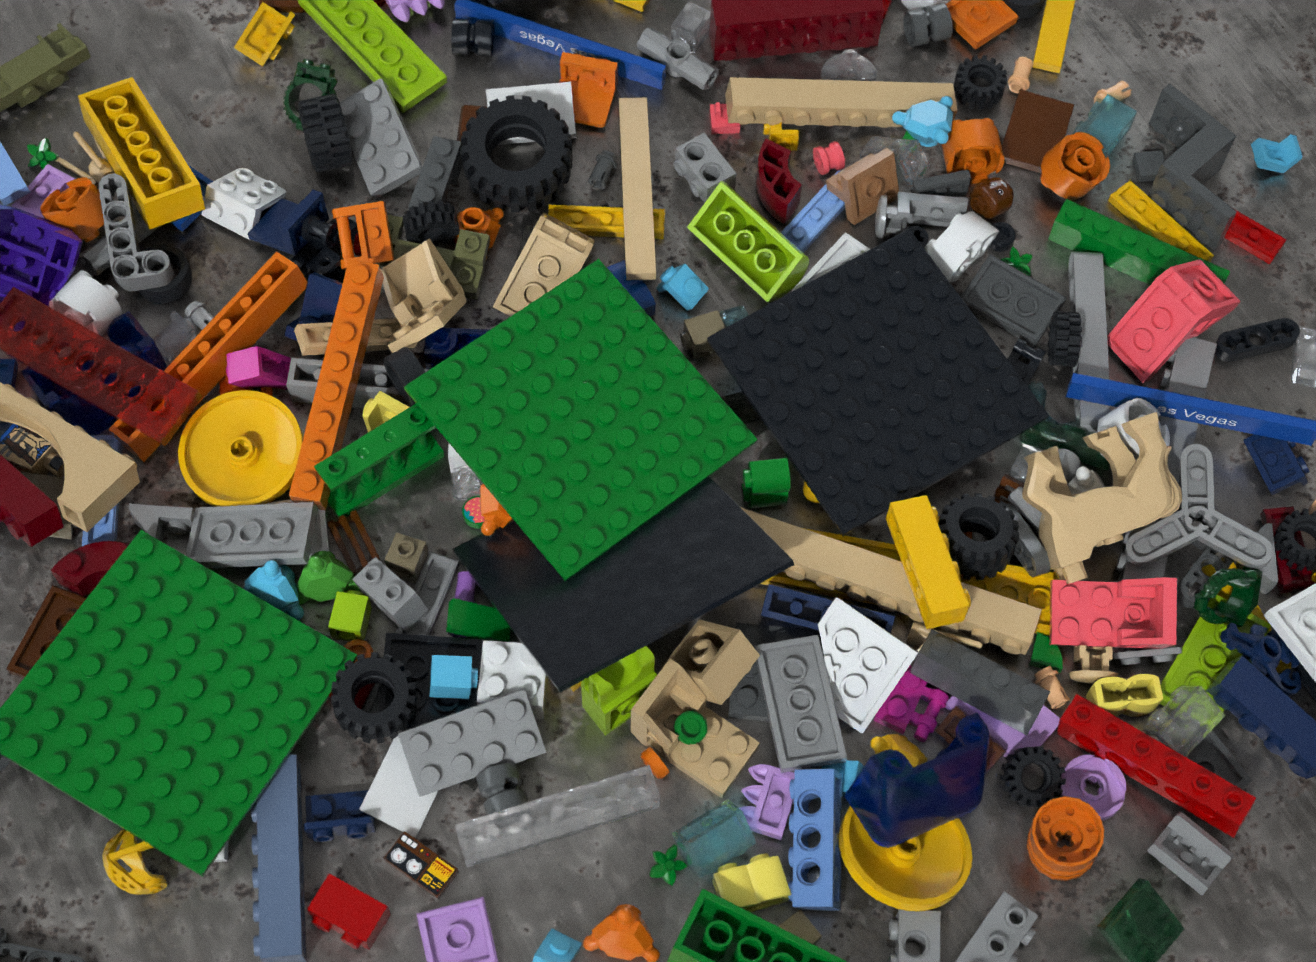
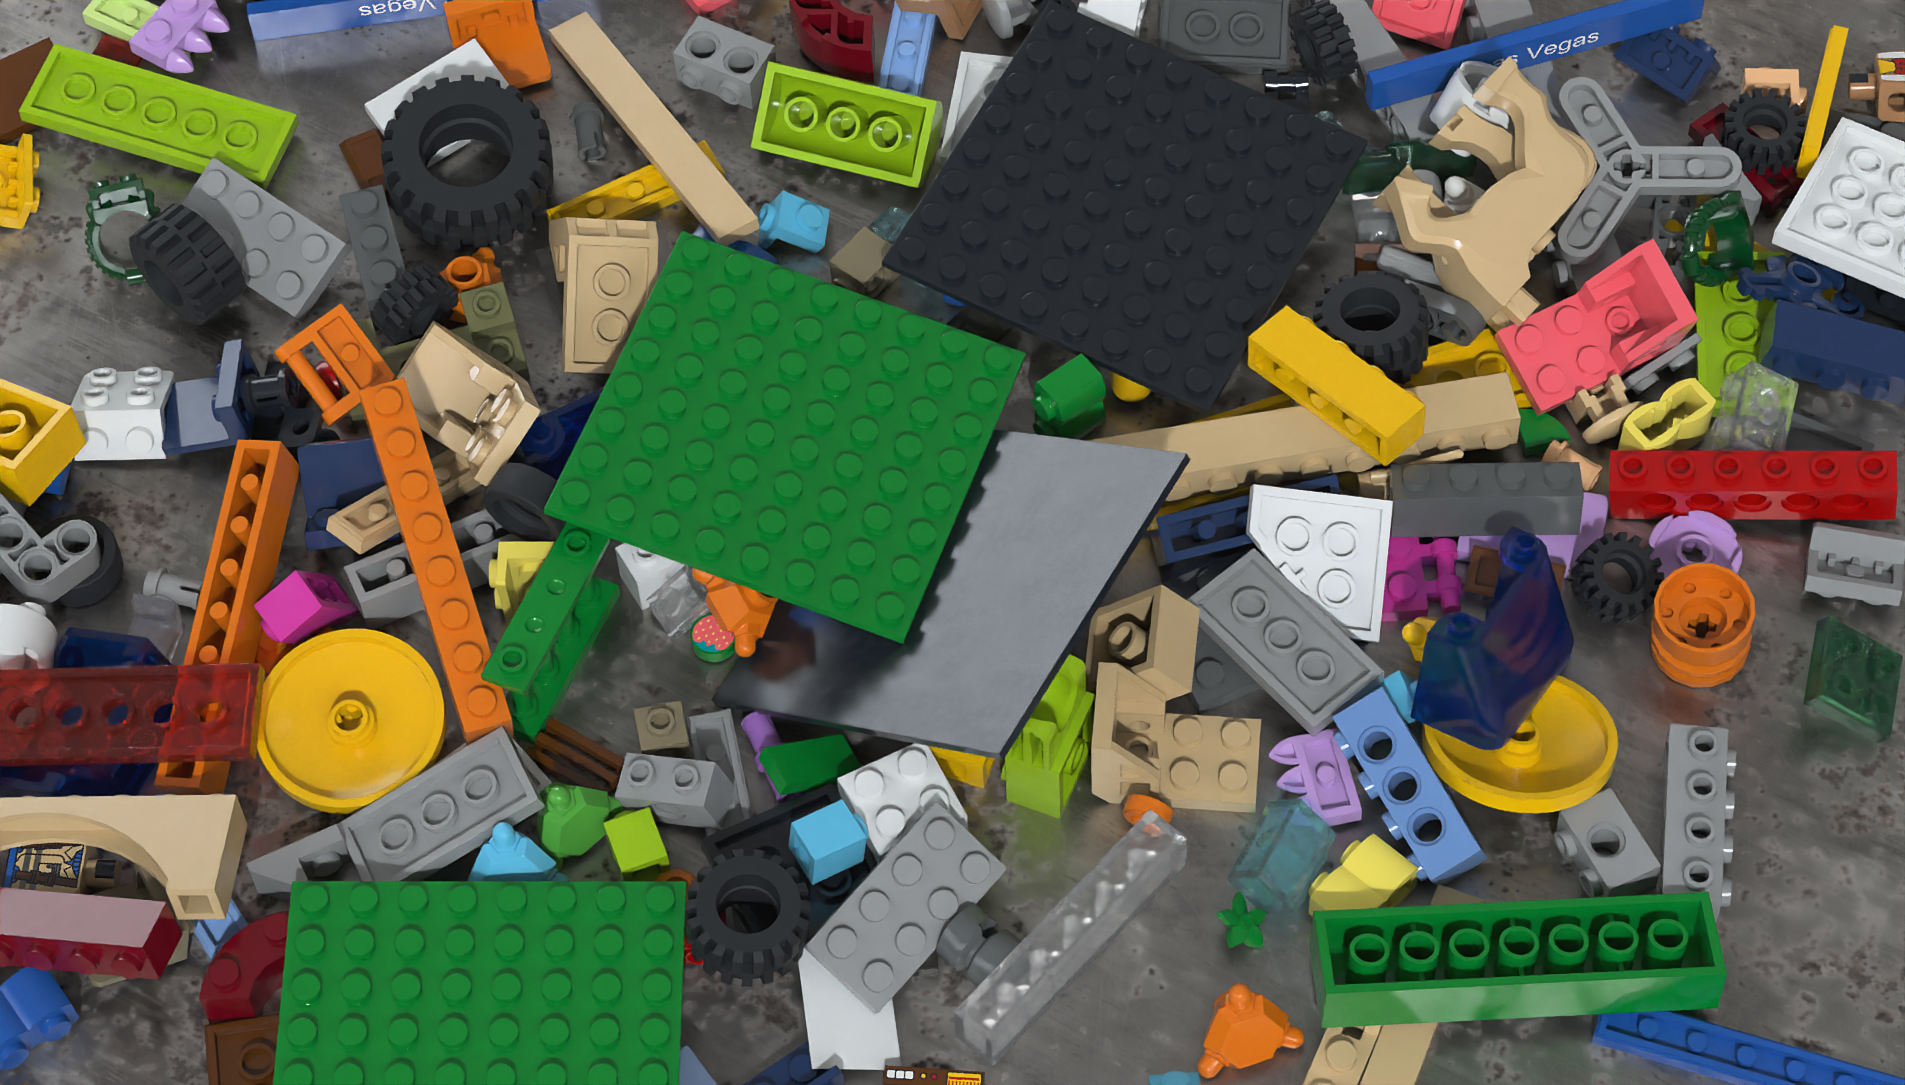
camera: 25 degrees left, 5 degrees down
black wheel [451,17,494,57] -> none
green tile [673,711,707,745] -> none

